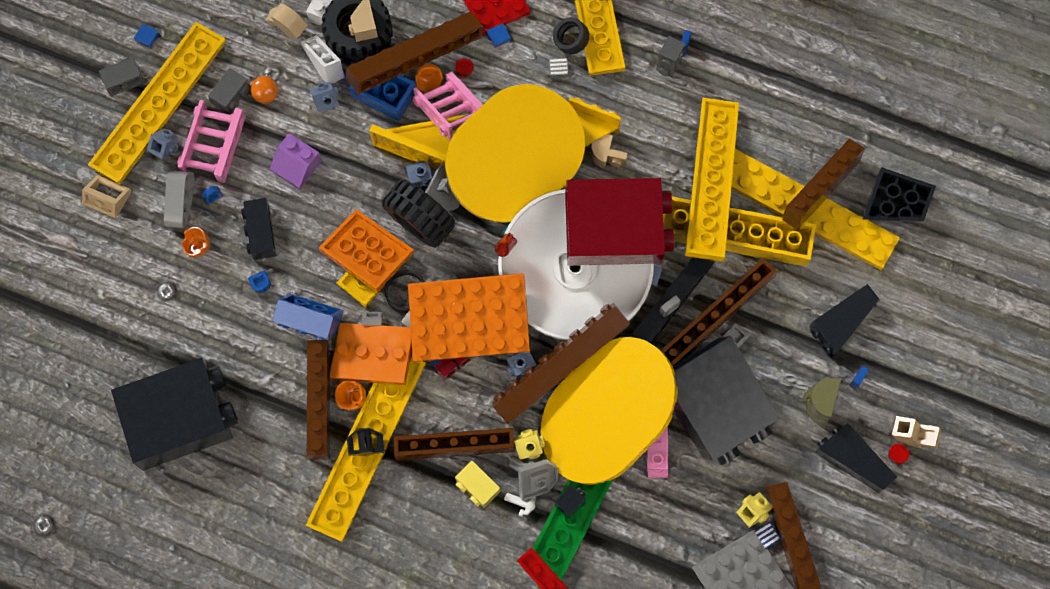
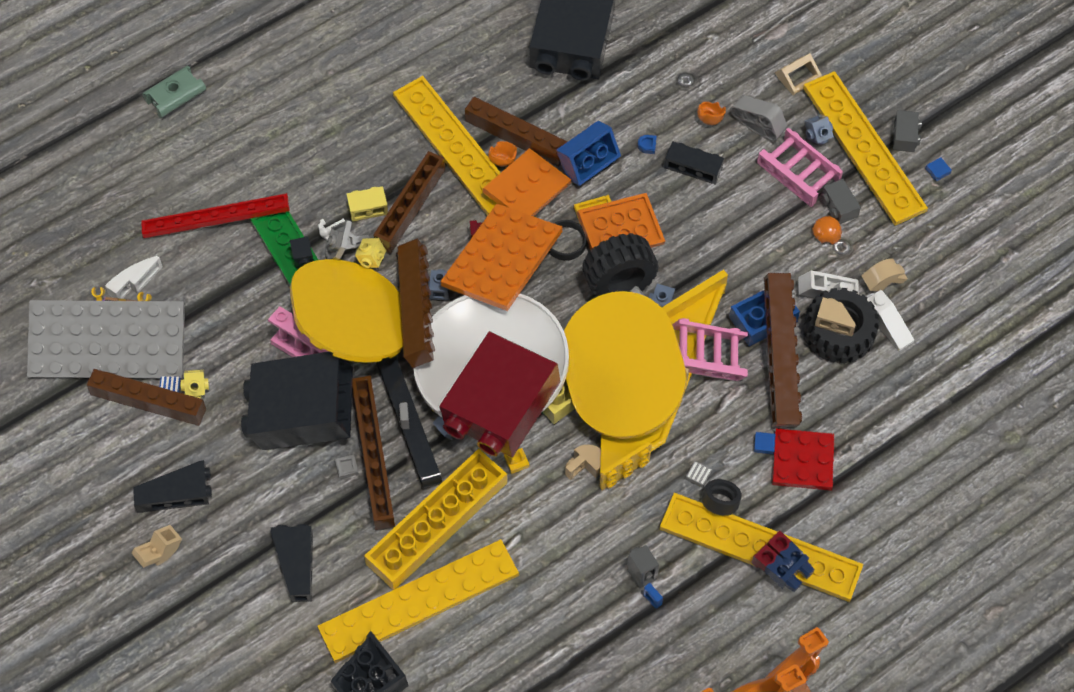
camera: 120 degrees right, 10 degrees down
blue tile [202,186,223,204] -> none
medium lavender slope [270,133,322,189] -> none
sand blue brick [310,82,340,112] -> none
black piece [347,428,385,456] -> none
light grey tile [362,312,383,325] -> none
orange hair [415,64,443,93] -> none
red tile [455,58,474,77] -> none
clear red piece [495,233,517,257] -> none
yellow plate [685,98,739,261] -> none
reddish brown brick [782,138,865,230] -> none
olive brick [802,378,841,426] -> none
blue tile [850,366,869,390] -> none
red tile [888,443,909,464] -> none

